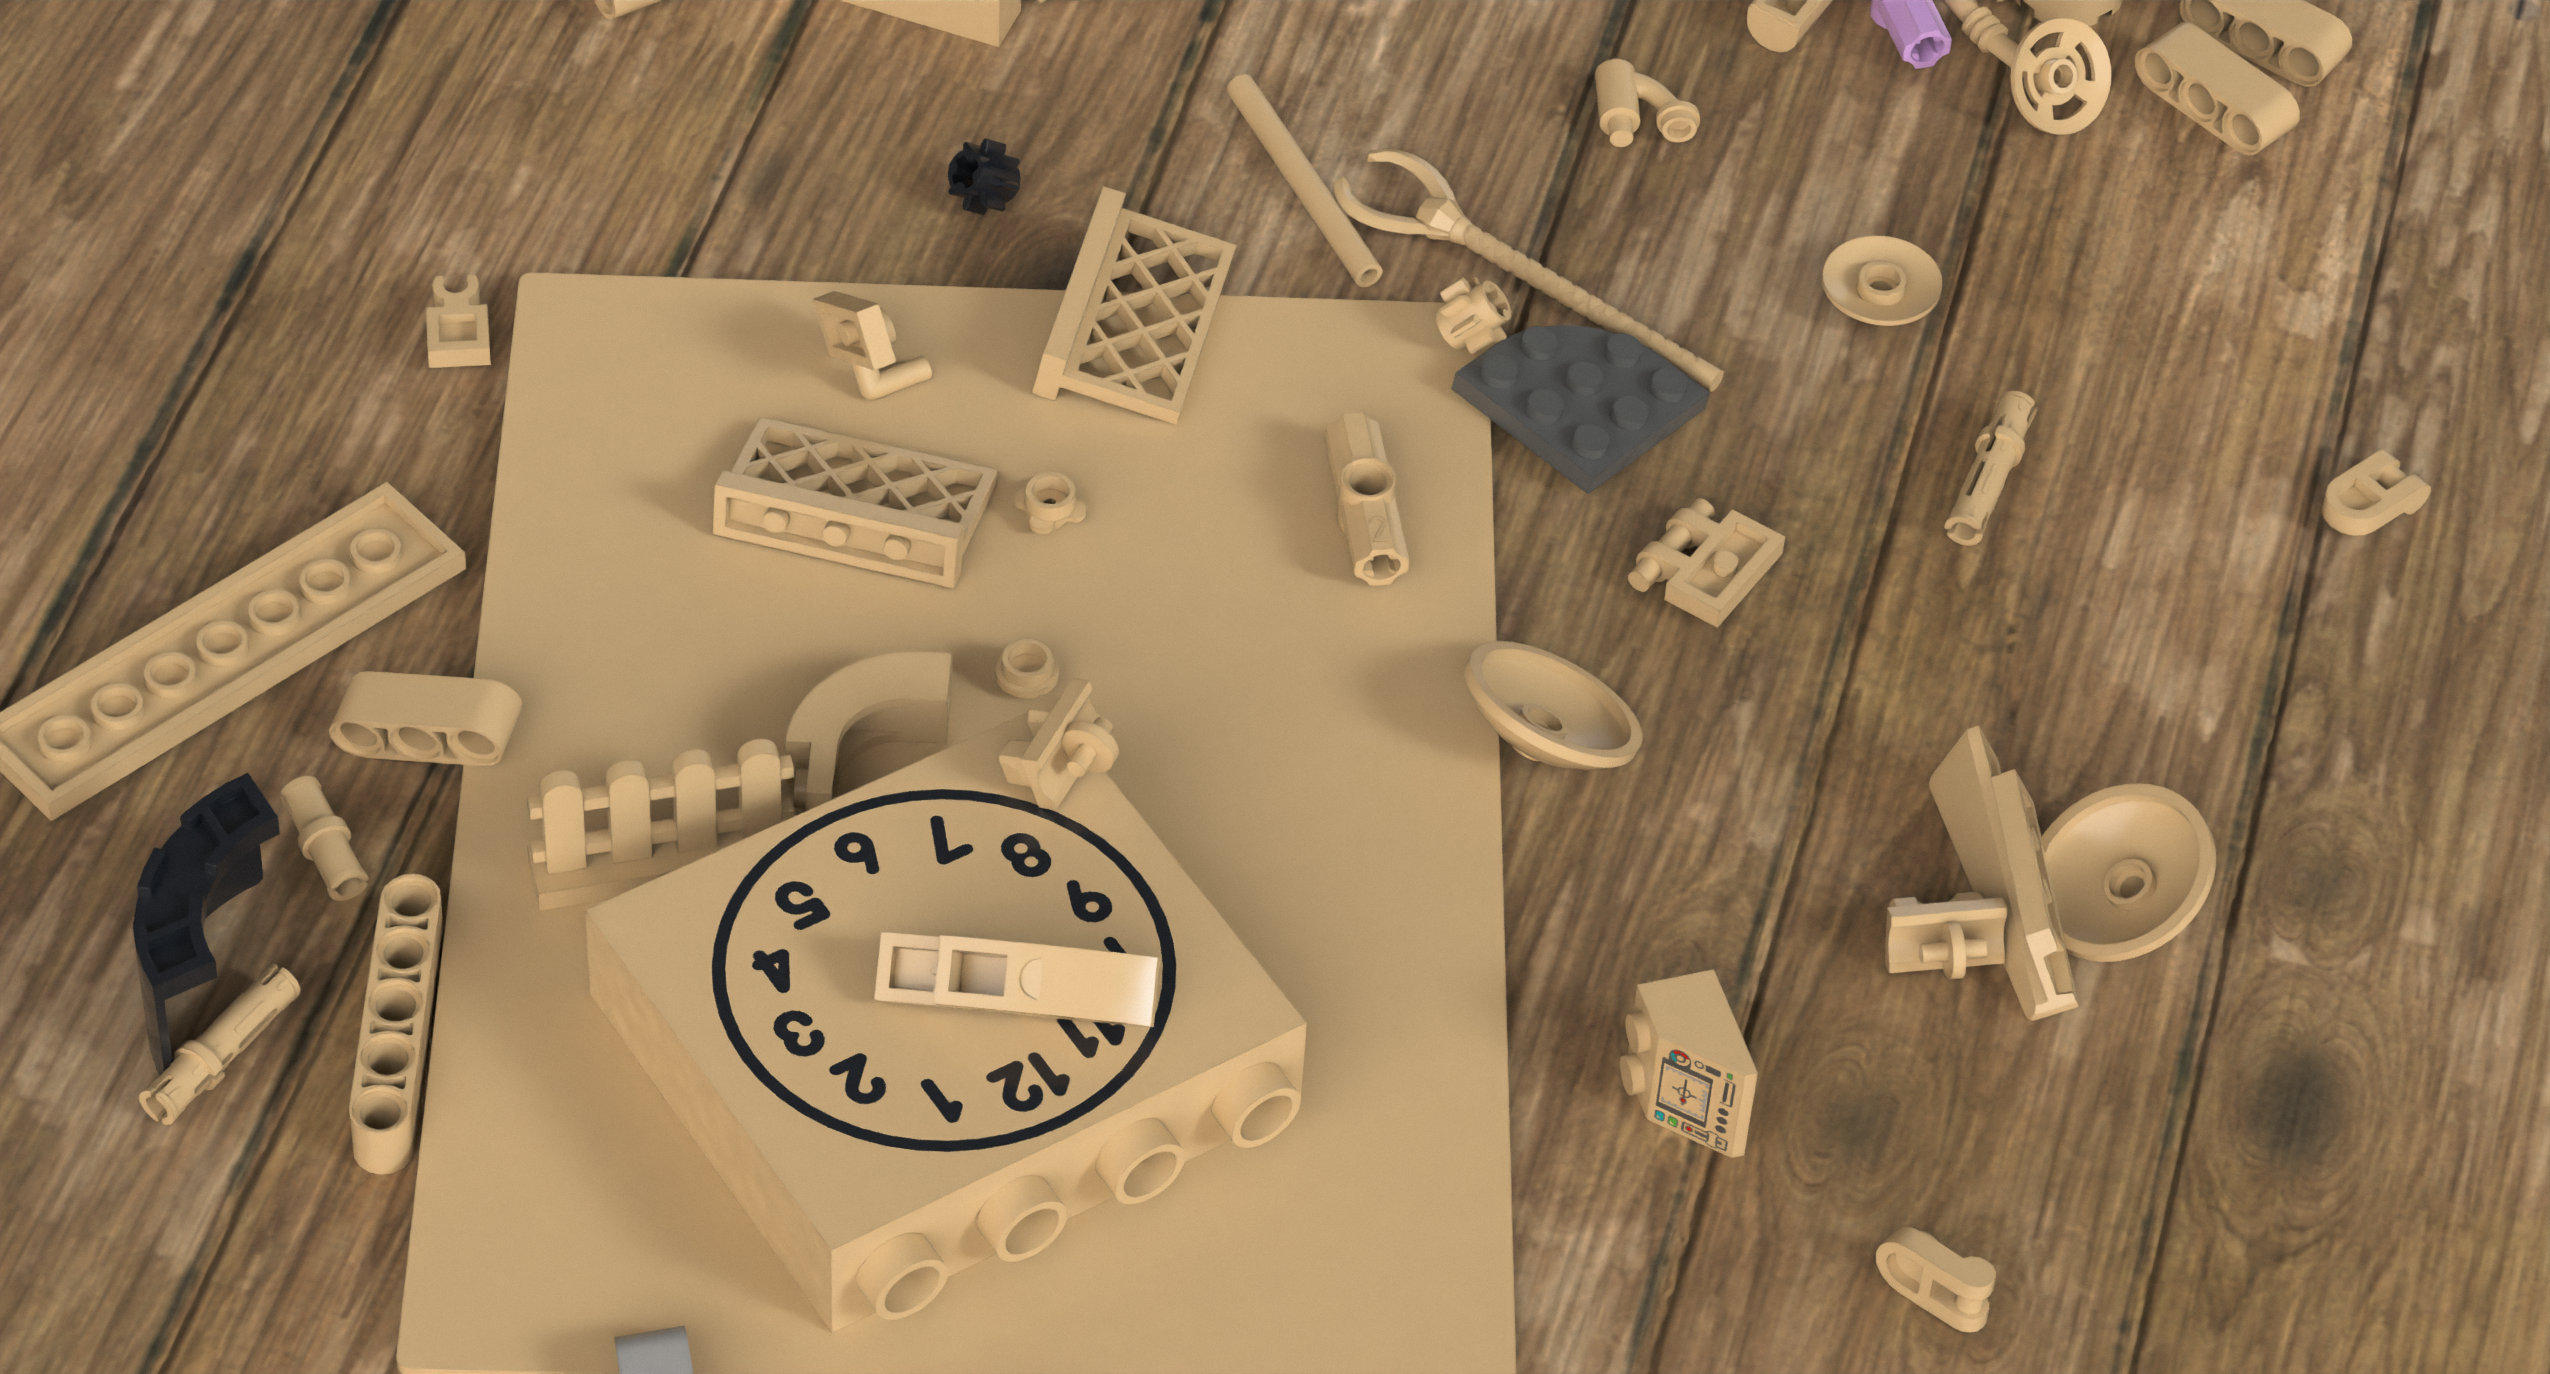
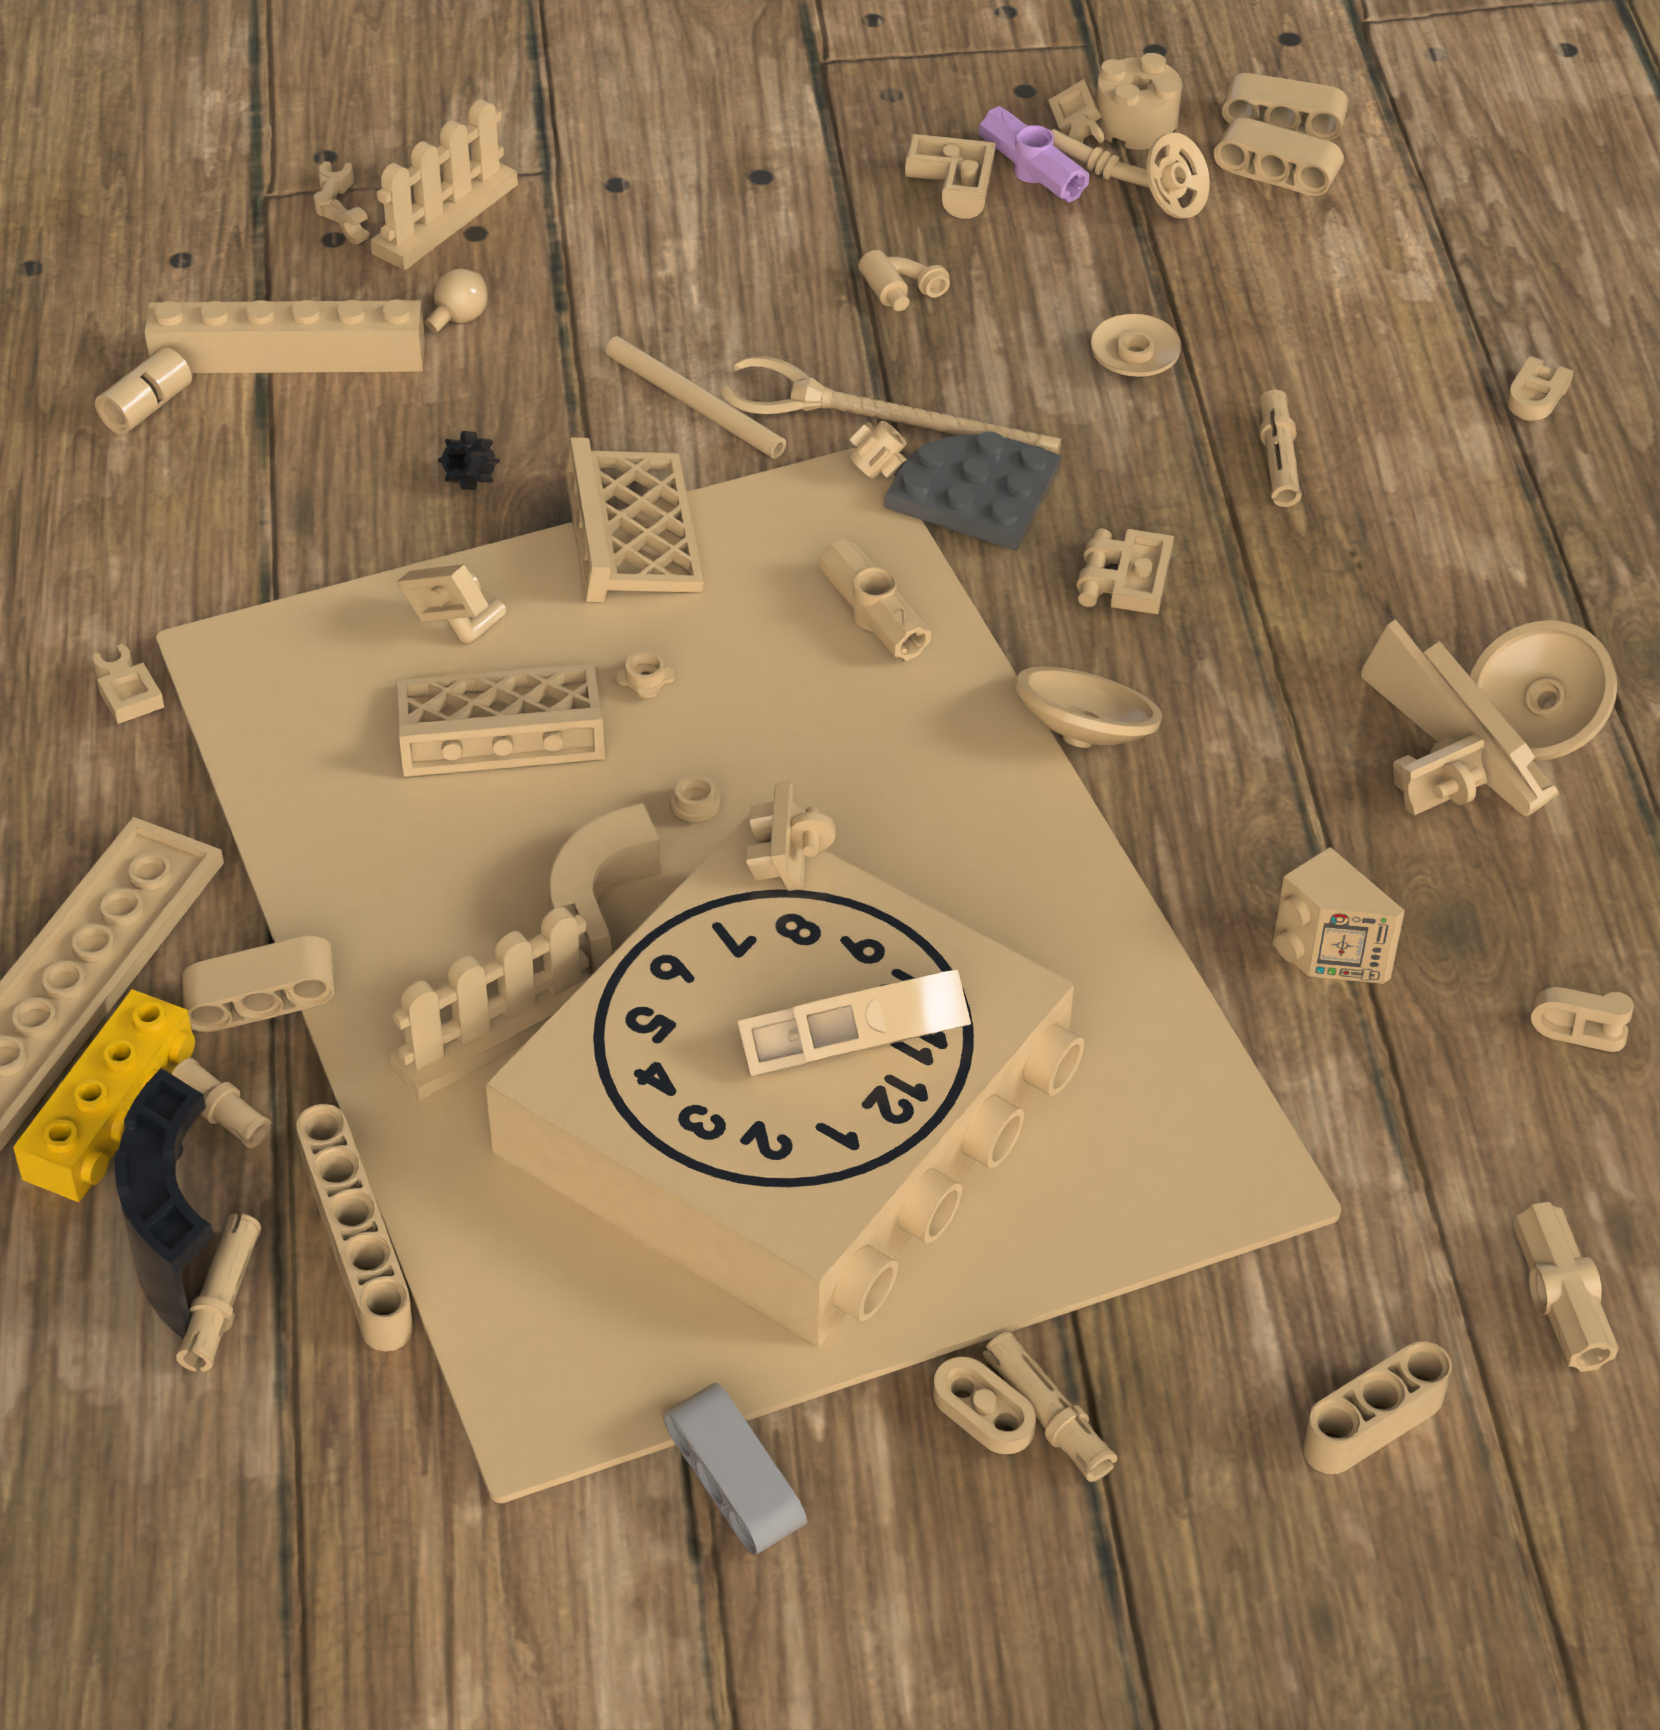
camera: 20 degrees left, 0 degrees up
none -> yellow brick [13,989,195,1202]

